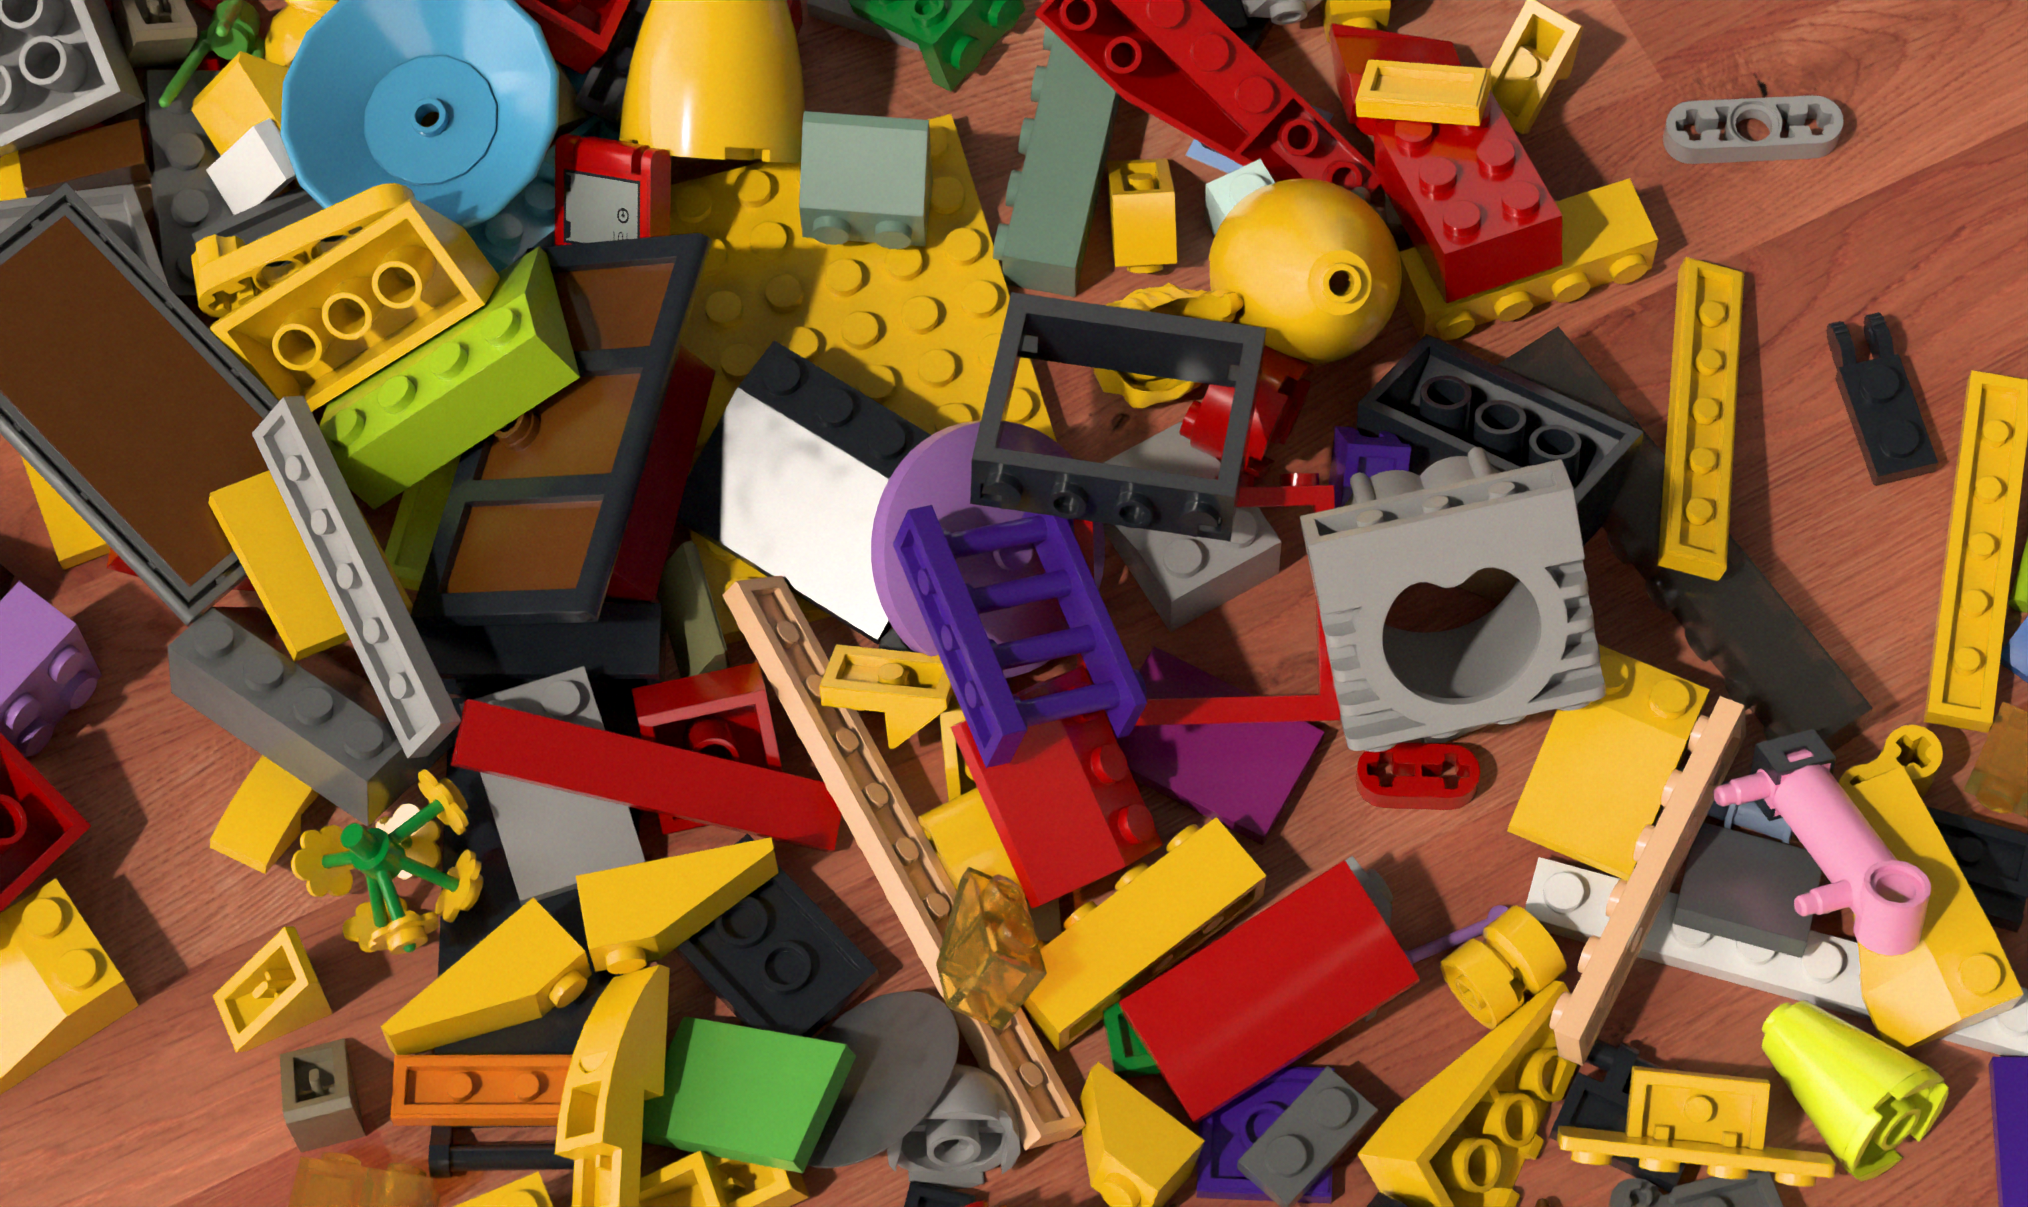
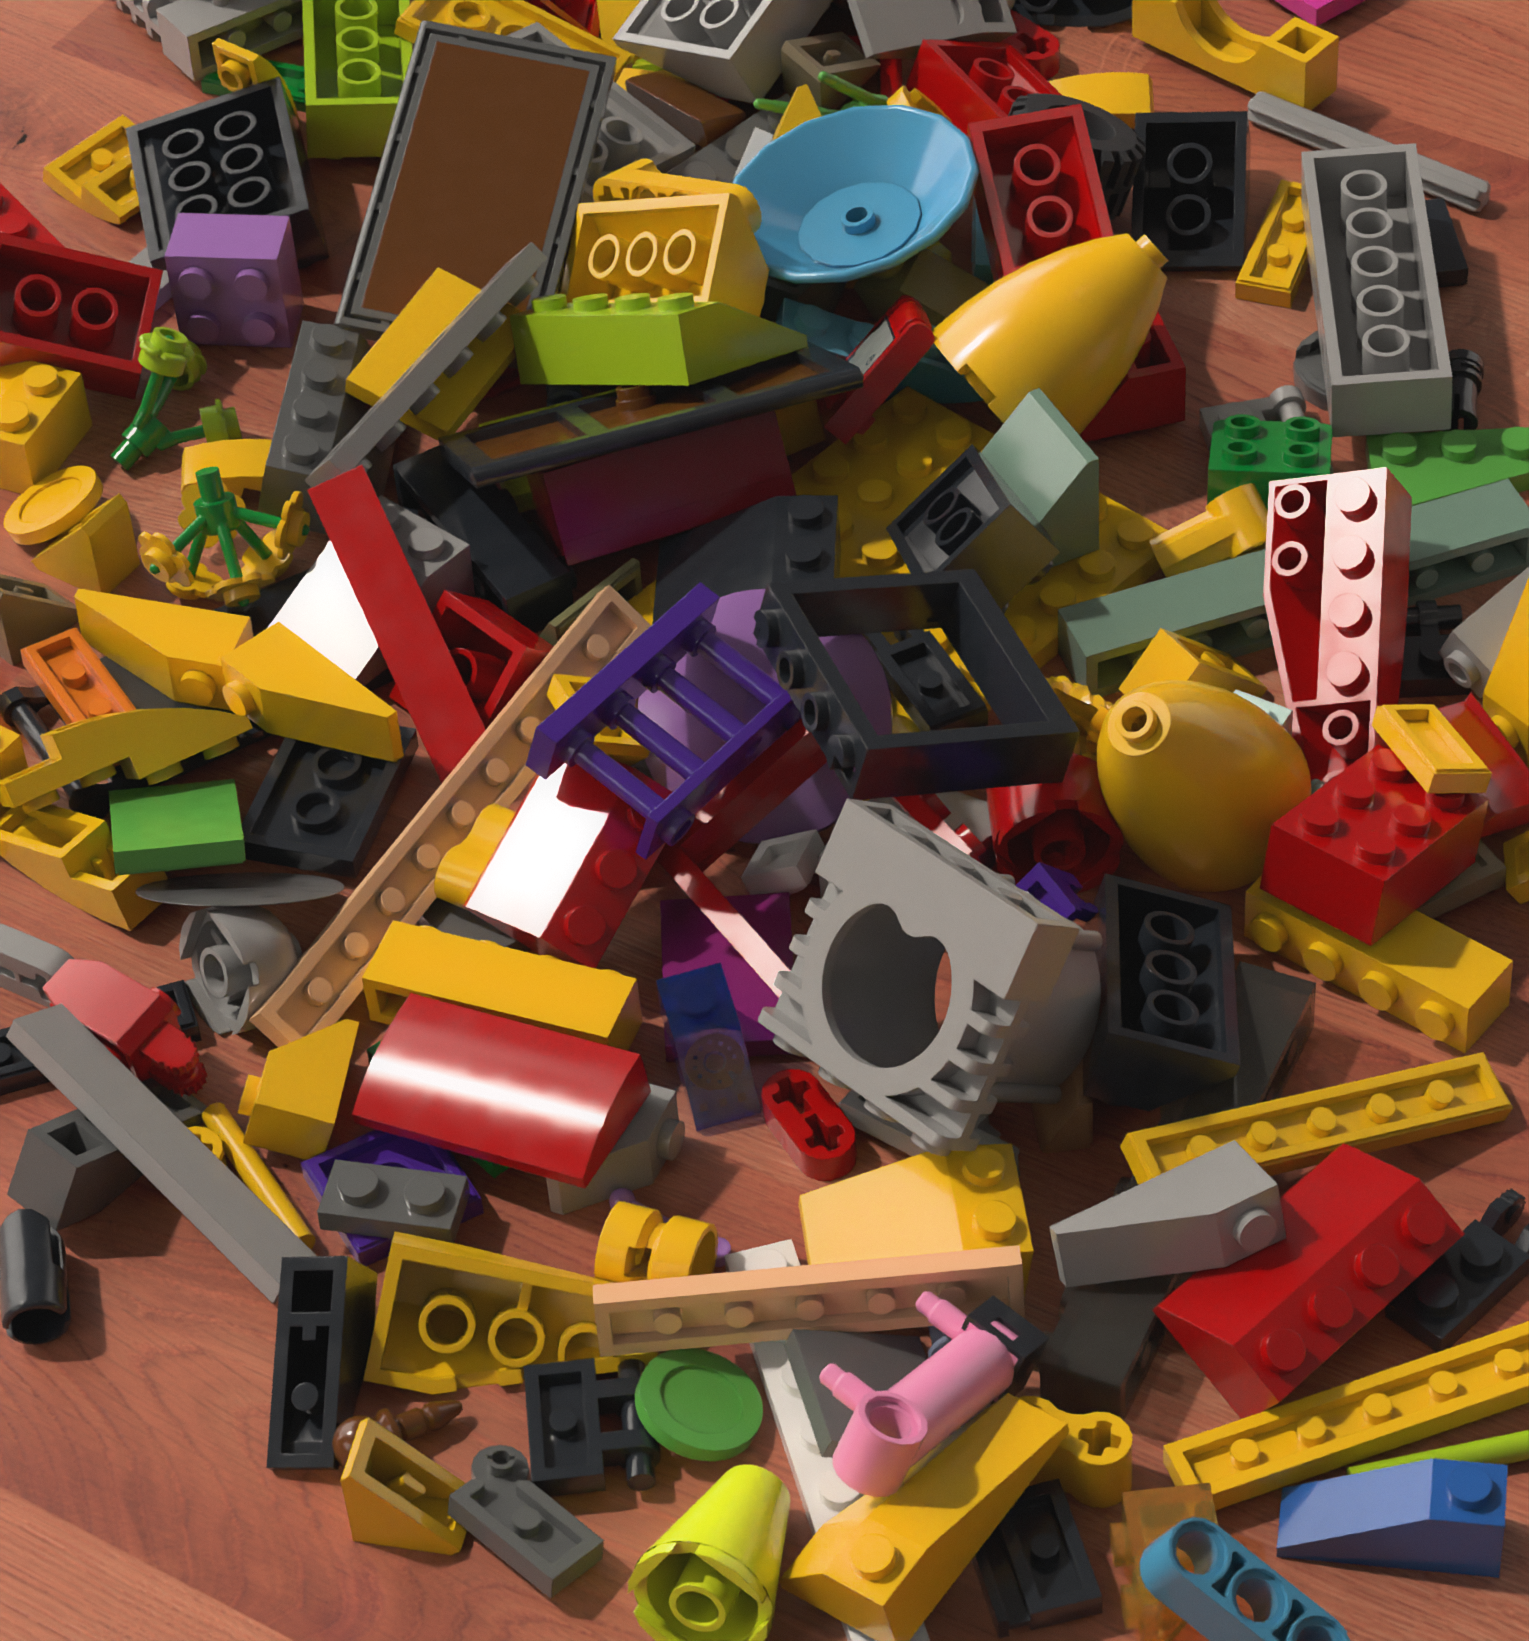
camera: 60 degrees right, 20 degrees down
clear yellow slope [936,867,1047,1030] -> none
yellow bracket [1557,1066,1835,1187] -> none
none -> yellow piece [4,466,103,545]
none -> plant [110,327,242,471]
none -> bright green piece [635,1348,763,1461]
none -> clear blue slope [656,962,761,1131]
none -> white plate [741,829,825,895]
none -> black hinge [862,629,988,732]
none -> black slope [886,444,1060,614]
none -> light grey slope [1049,1140,1286,1287]
none -> yellow piece [1149,483,1268,578]
none -> red slope [1152,1143,1465,1419]

